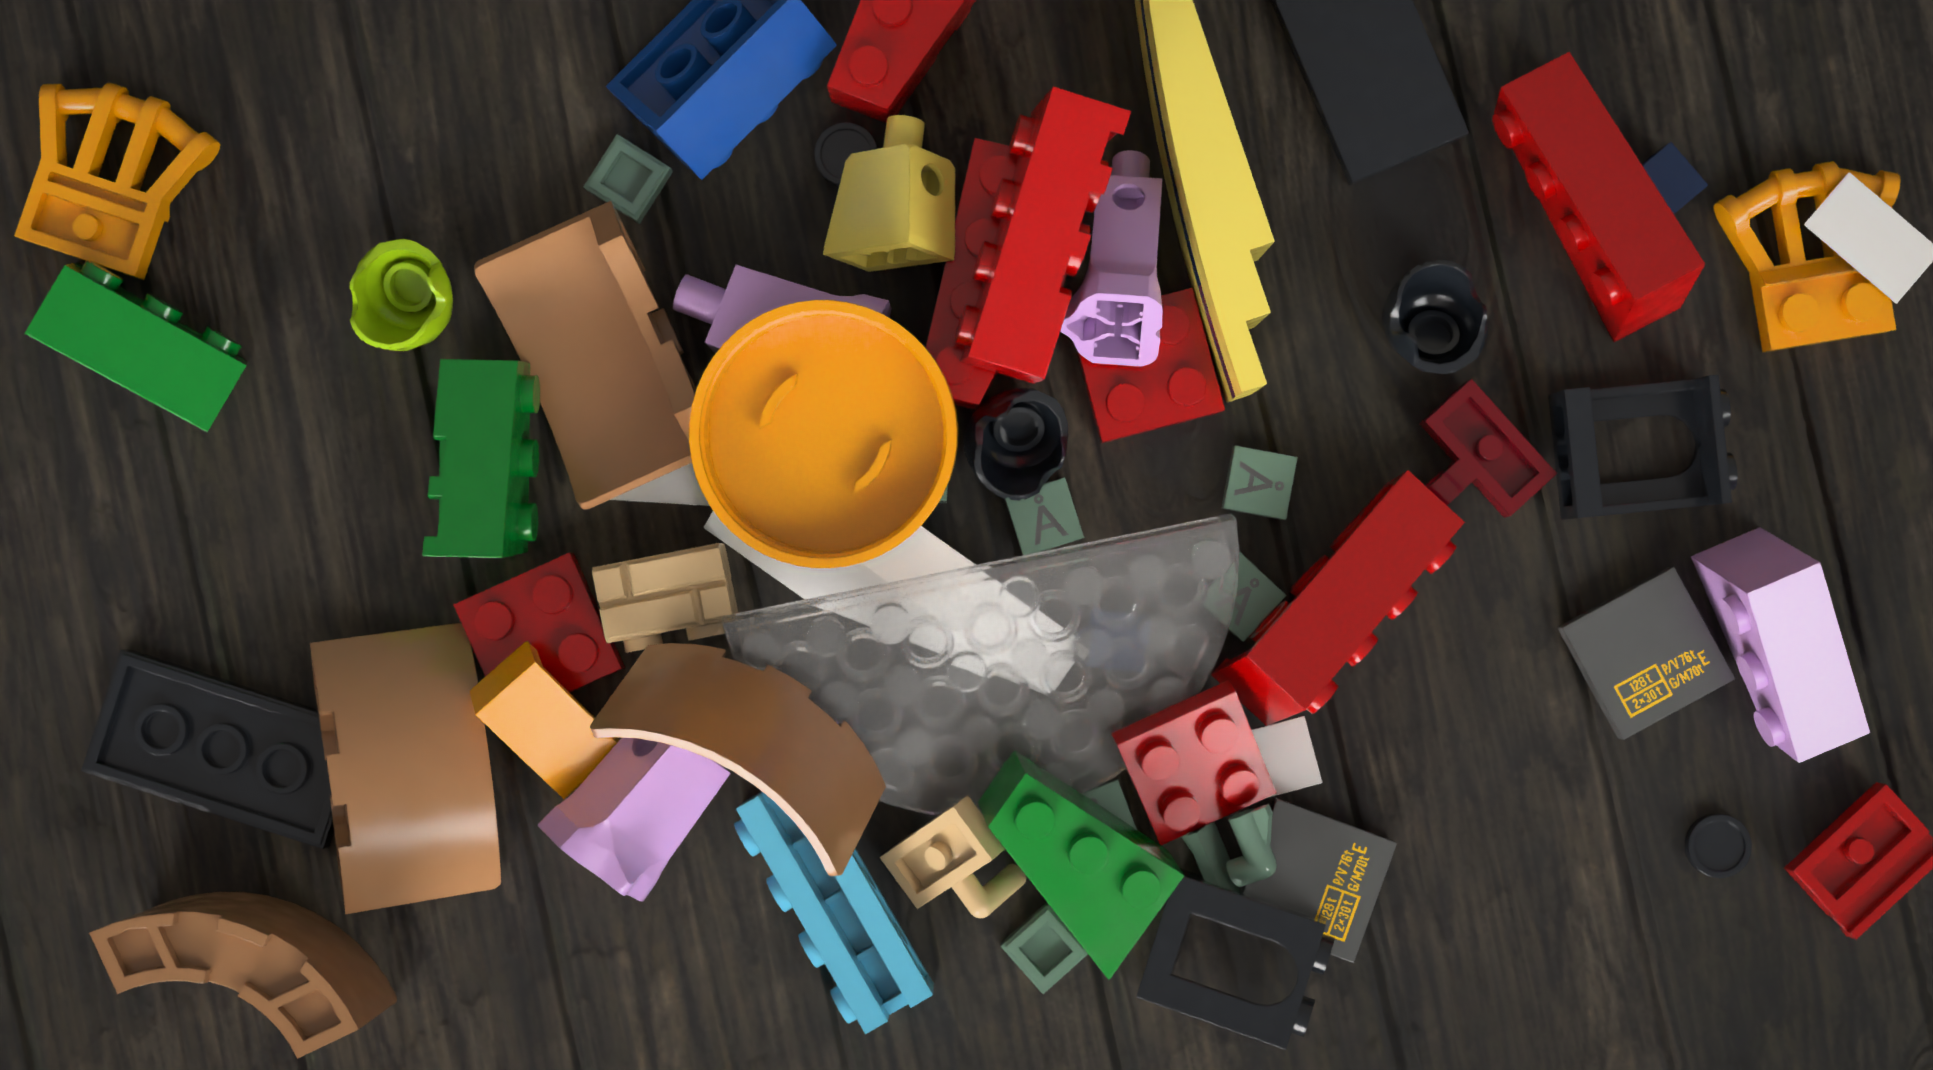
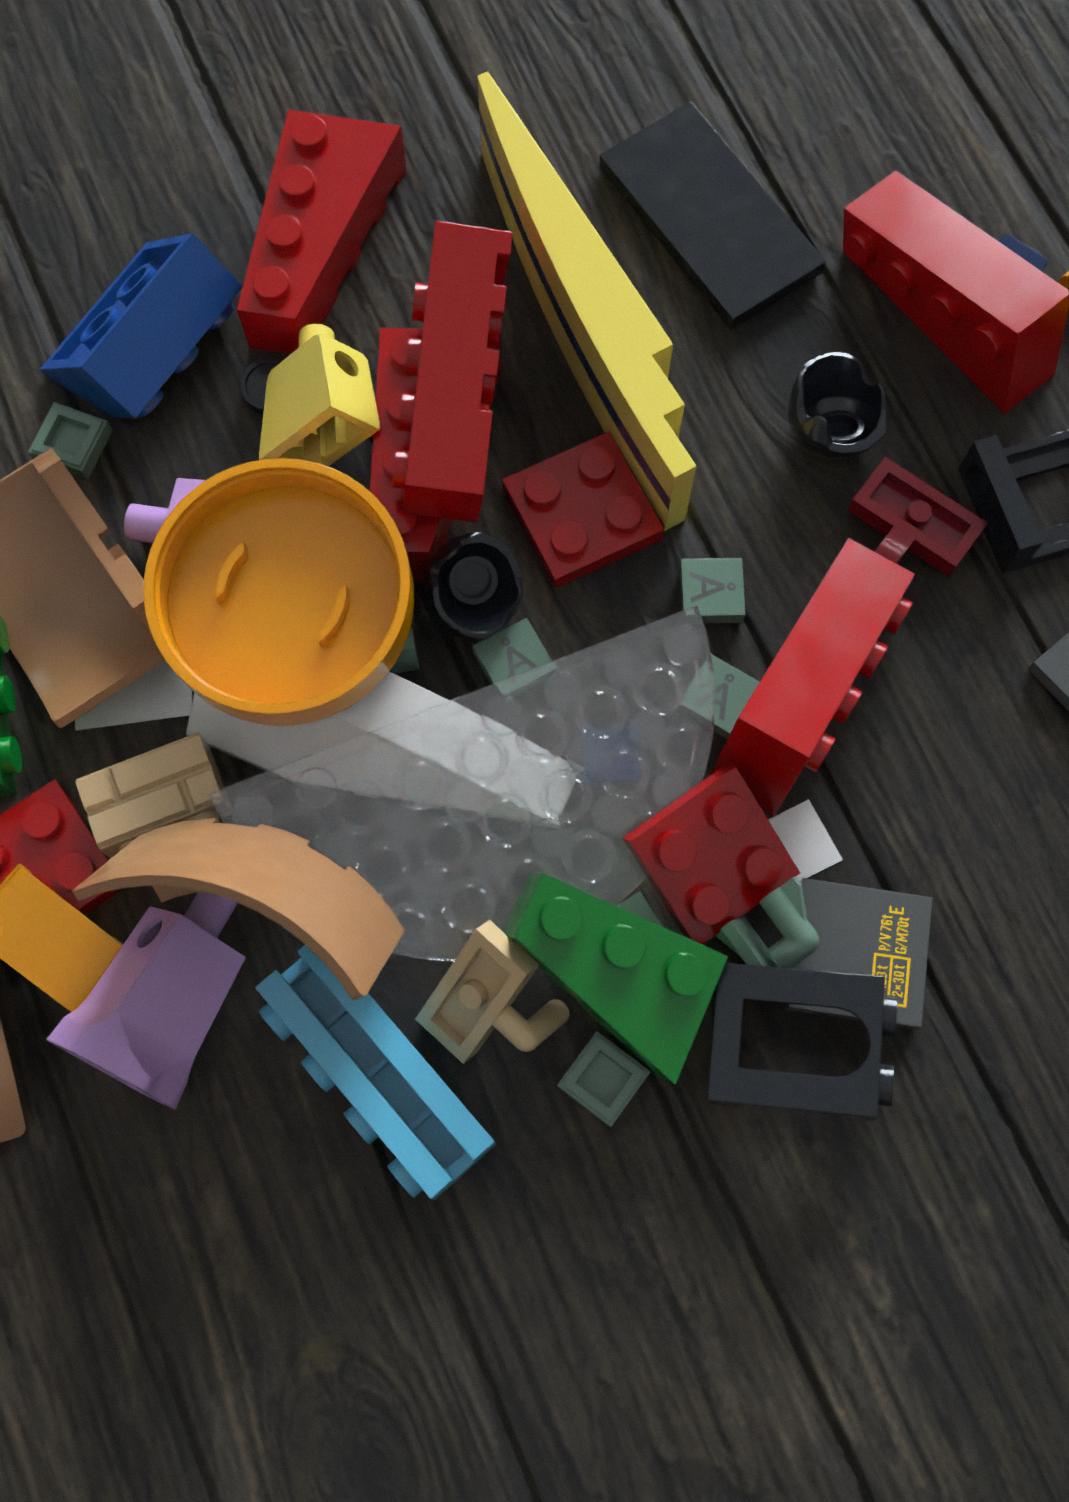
camera: 10 degrees left, 15 degrees down
lavender piece [1060,150,1163,367] -> none

